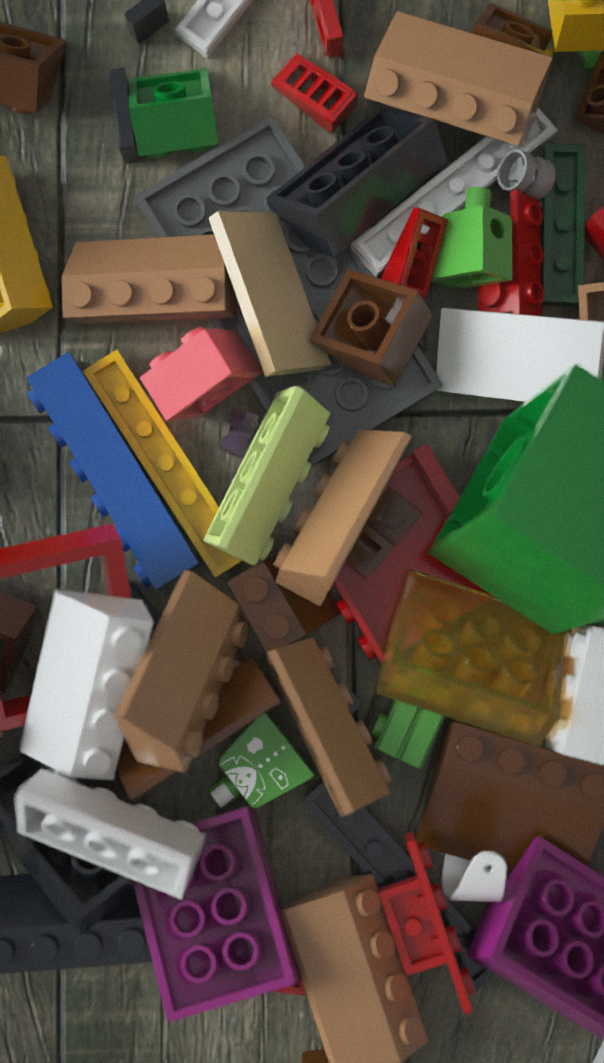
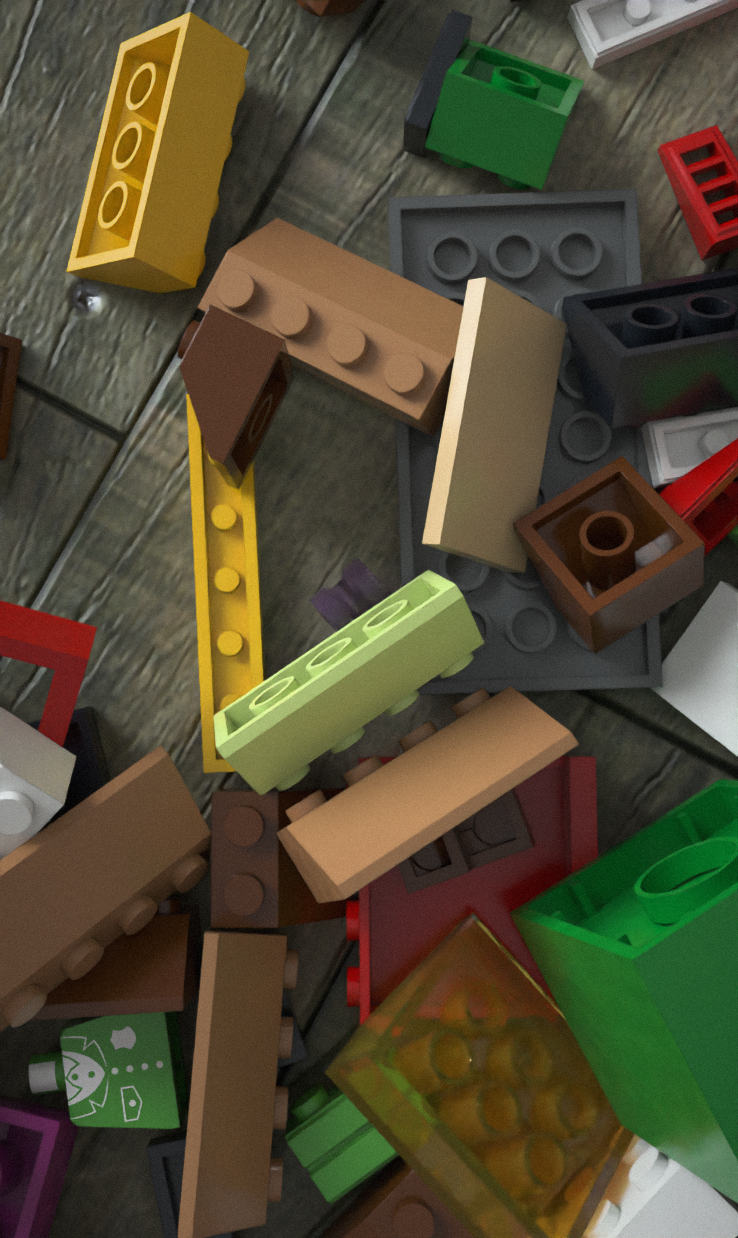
camera: 40 degrees right, 0 degrees up
blue brick [26,352,202,591] -> none
coral brick [140,327,263,421] -> none
none -> reddish brown slope [178,304,294,490]

